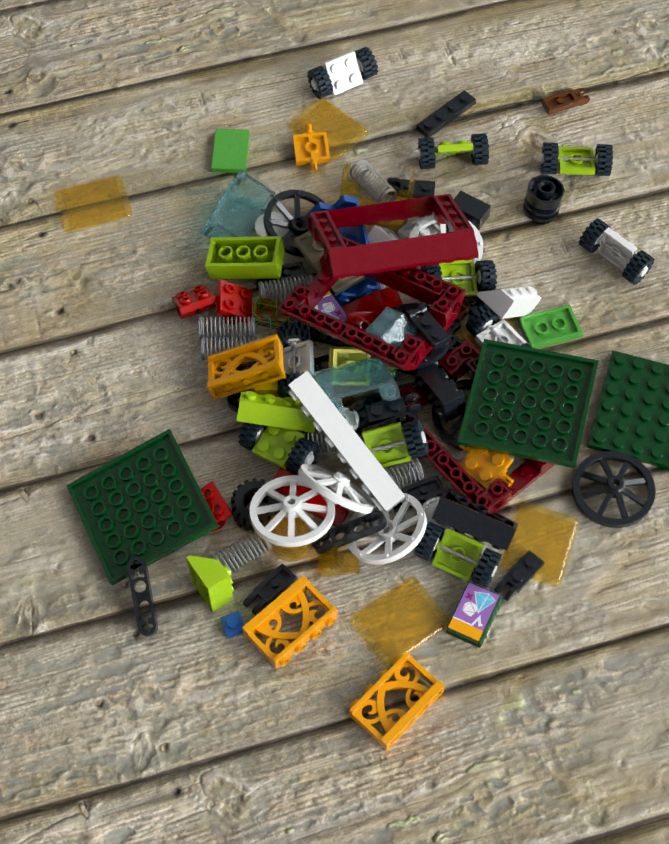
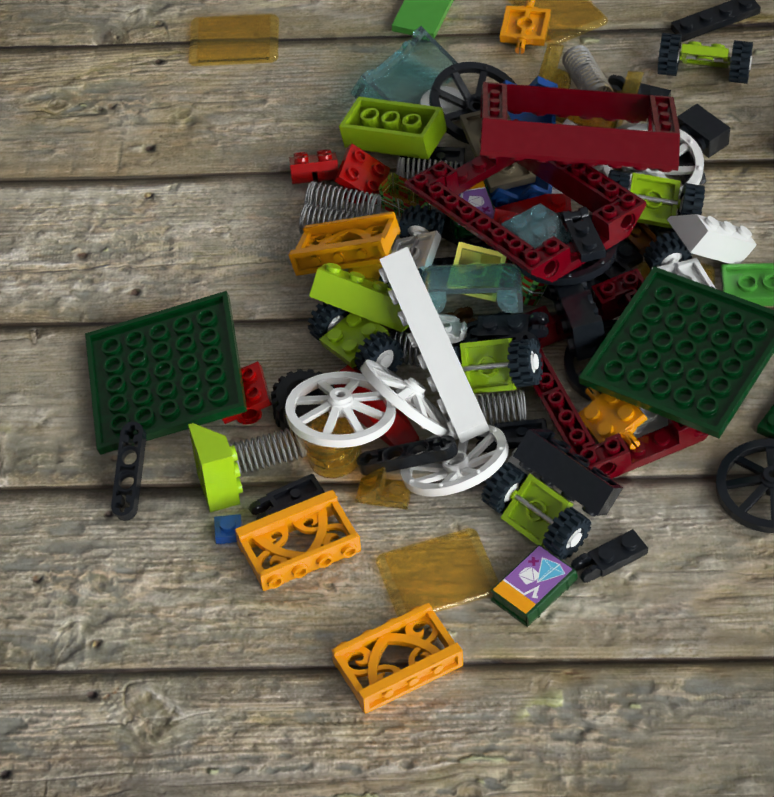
camera: 20 degrees right, 10 degrees down
clear yellow piece [500,502,579,587] -> none

